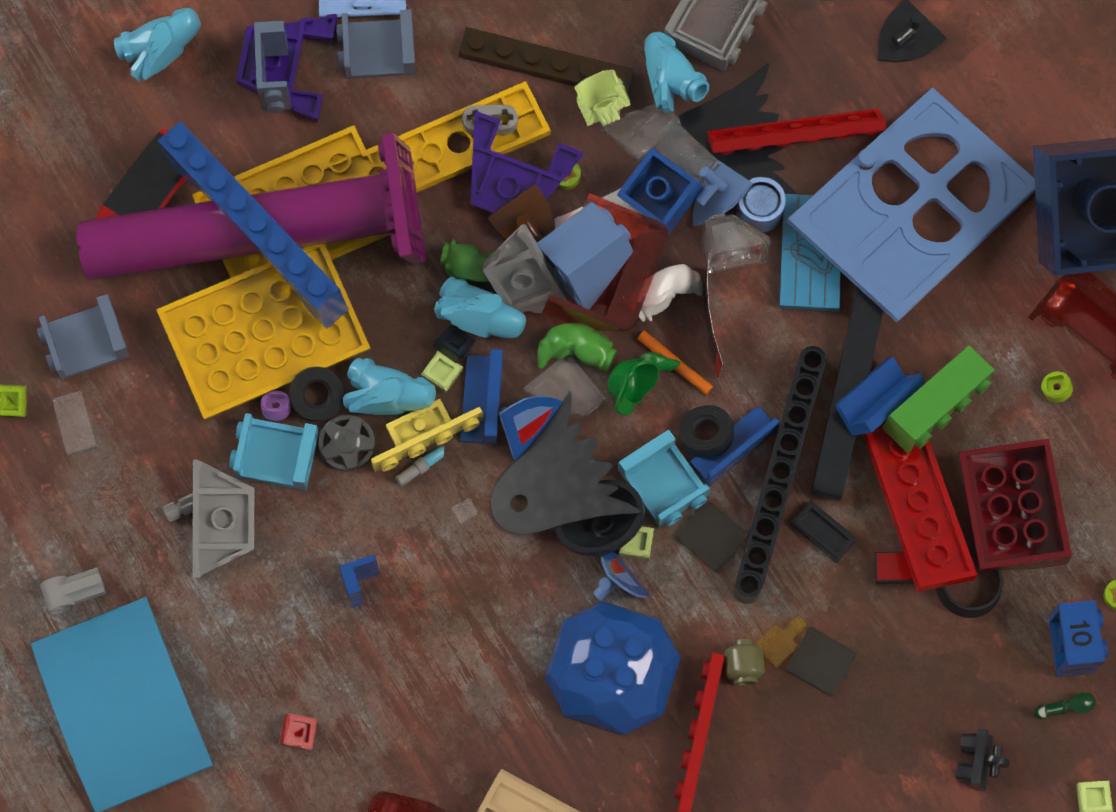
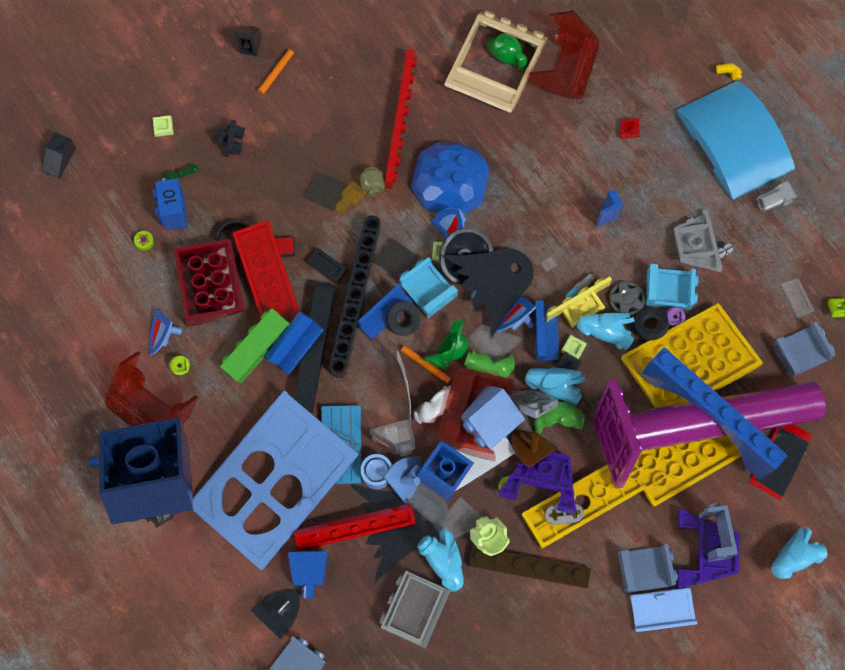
camera: 175 degrees right, 0 degrees up
none -> shield [149,308,182,356]
none -> blue torso [288,551,328,599]

